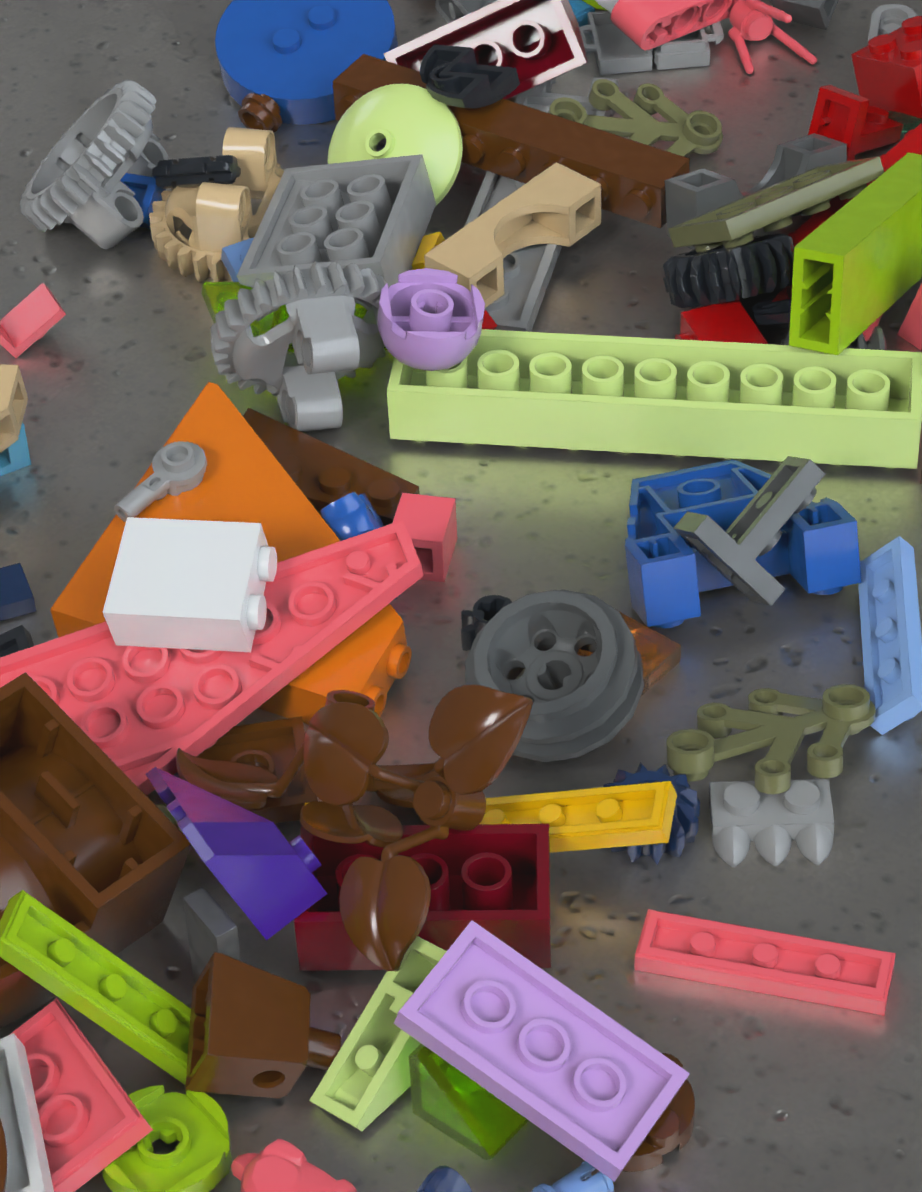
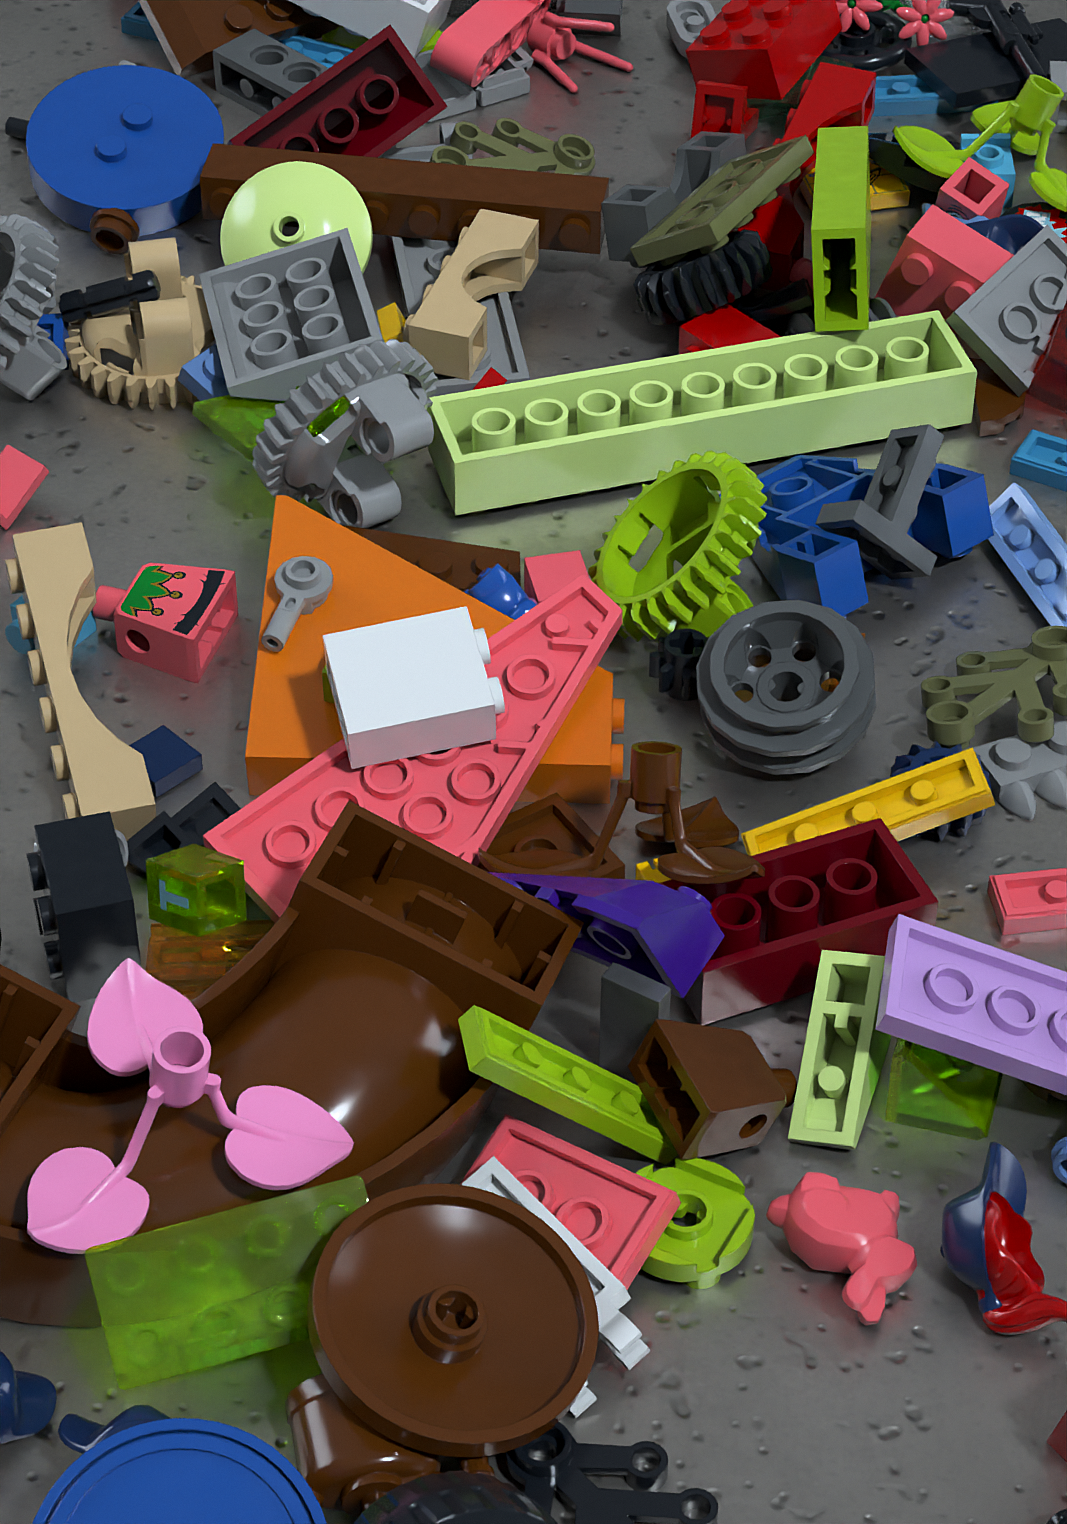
camera: 25 degrees left, 0 degrees up
reddish brown plant [304,684,533,972] -> none
lavender cylinder [378,268,485,371] -> none
black brick [420,44,520,108] -> none
none -> coral torso [93,562,239,683]
none -> lime piece [588,451,767,642]

